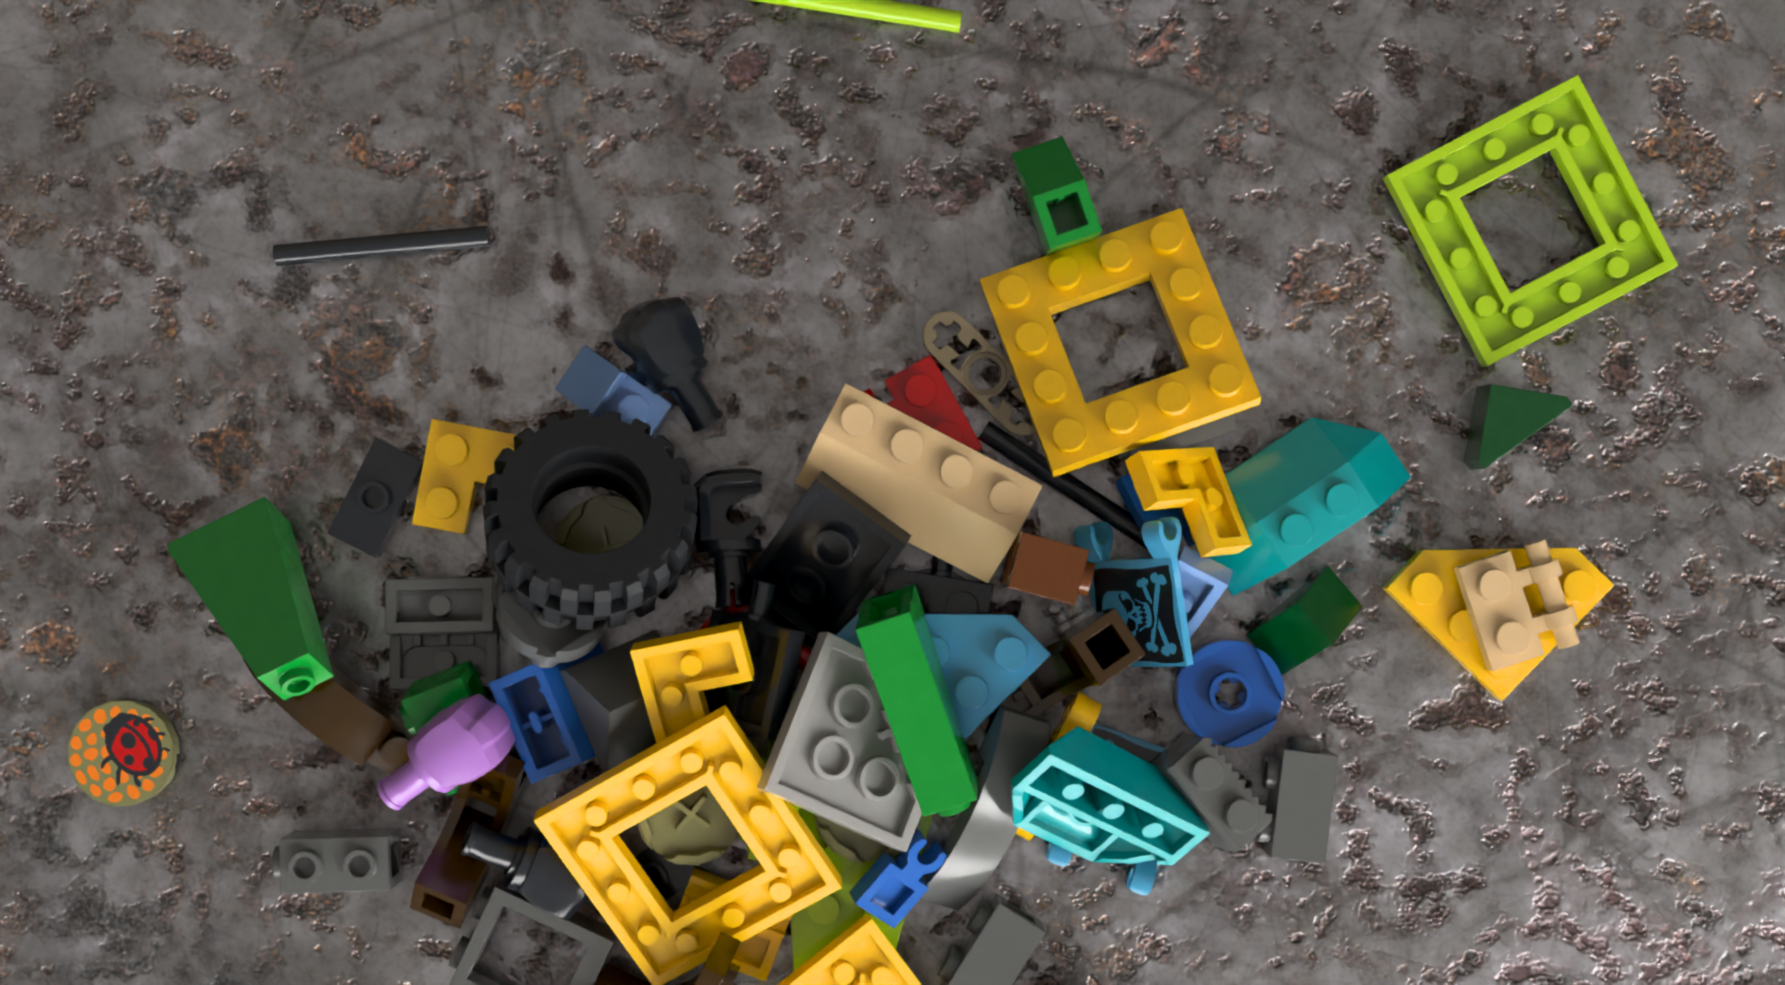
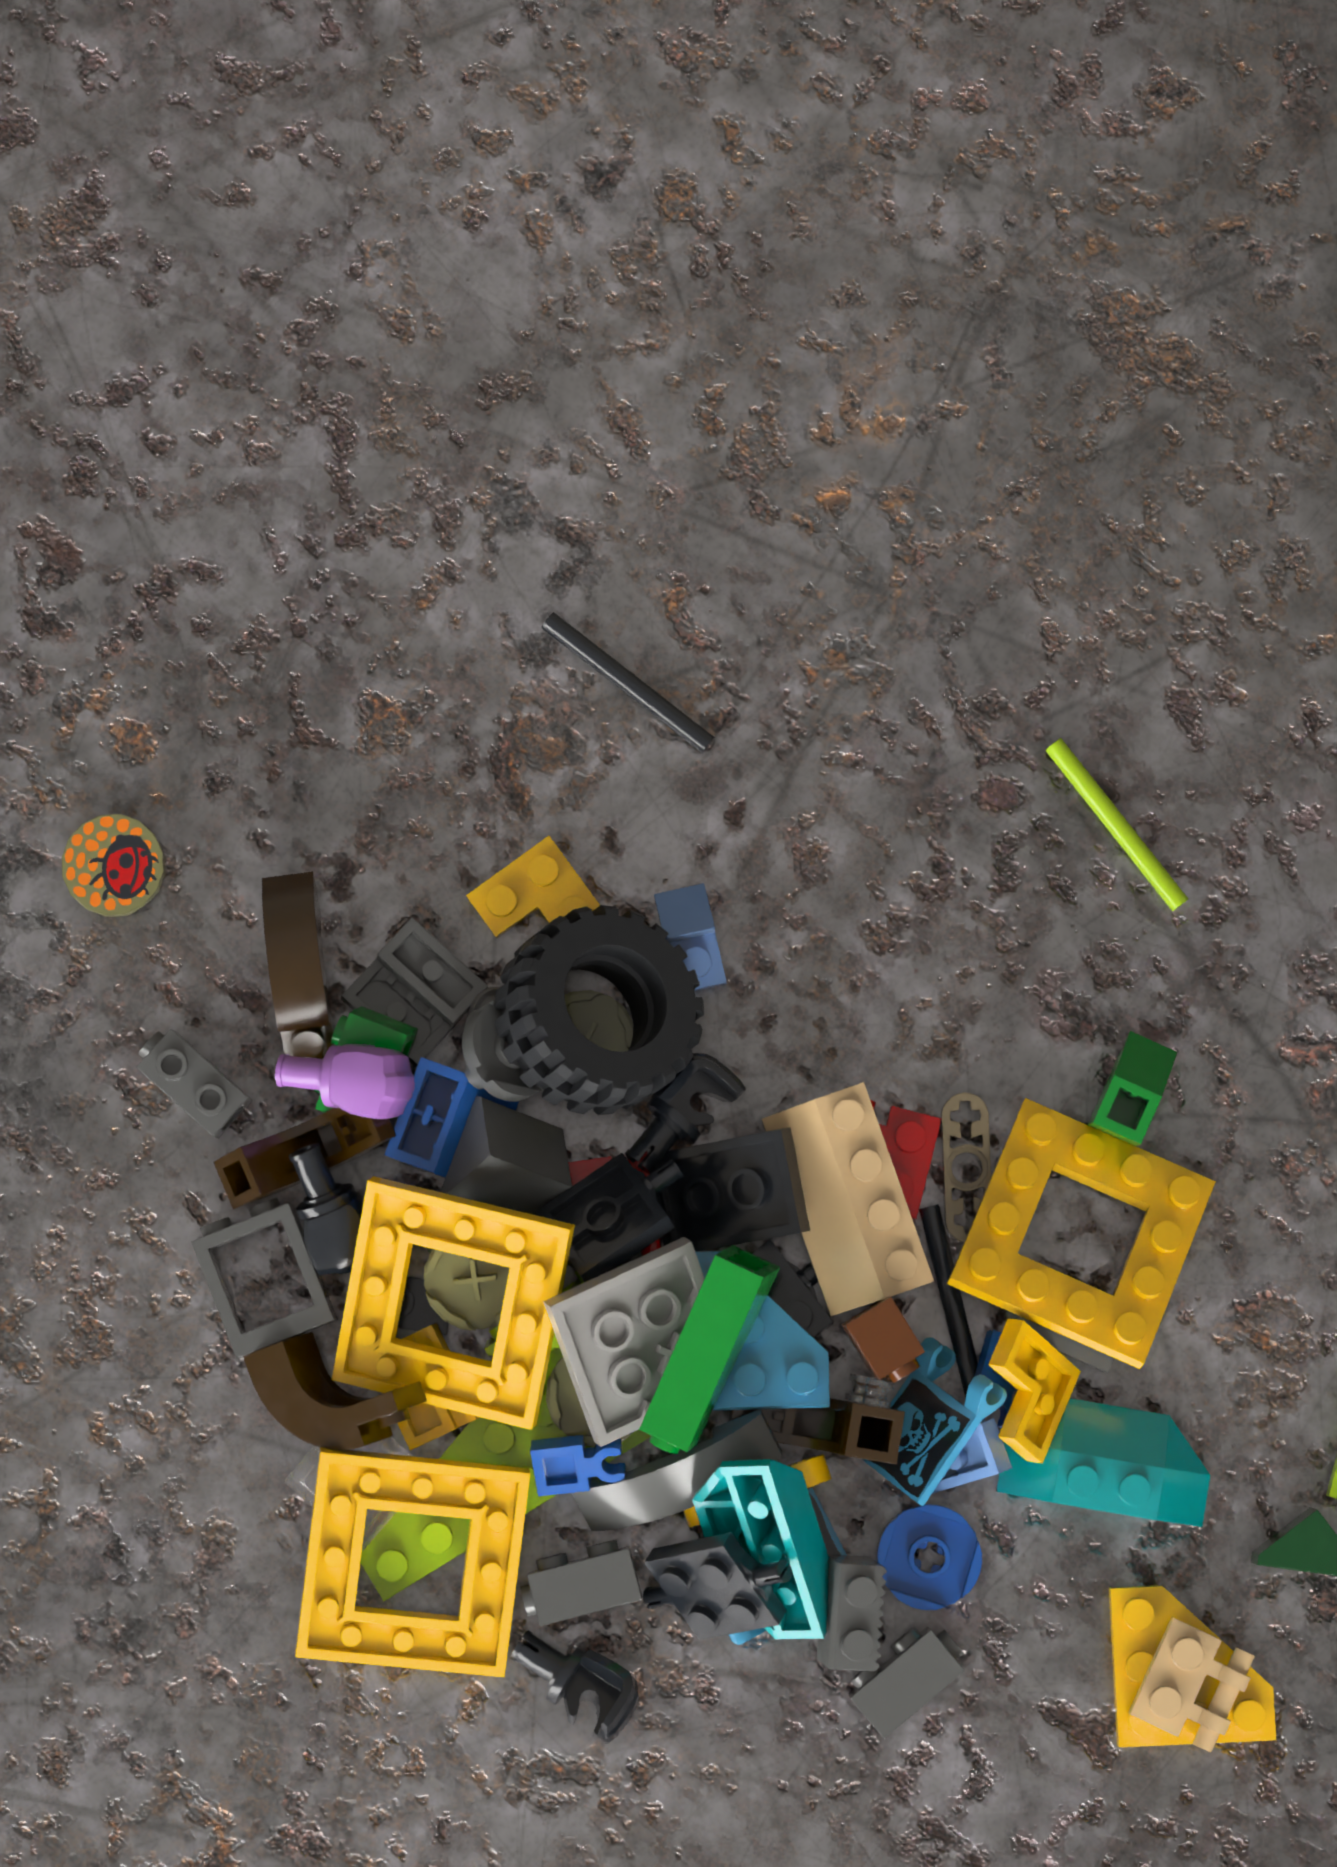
camera: 50 degrees right, 5 degrees down
green slope [167,497,334,700] -> none
black plate [327,437,424,558] -> none
black piece [611,296,723,432] -> none
yellow plate [630,621,755,743] -> none
dark green slope [1245,565,1363,675] -> none
none -> black plate [643,1532,792,1640]

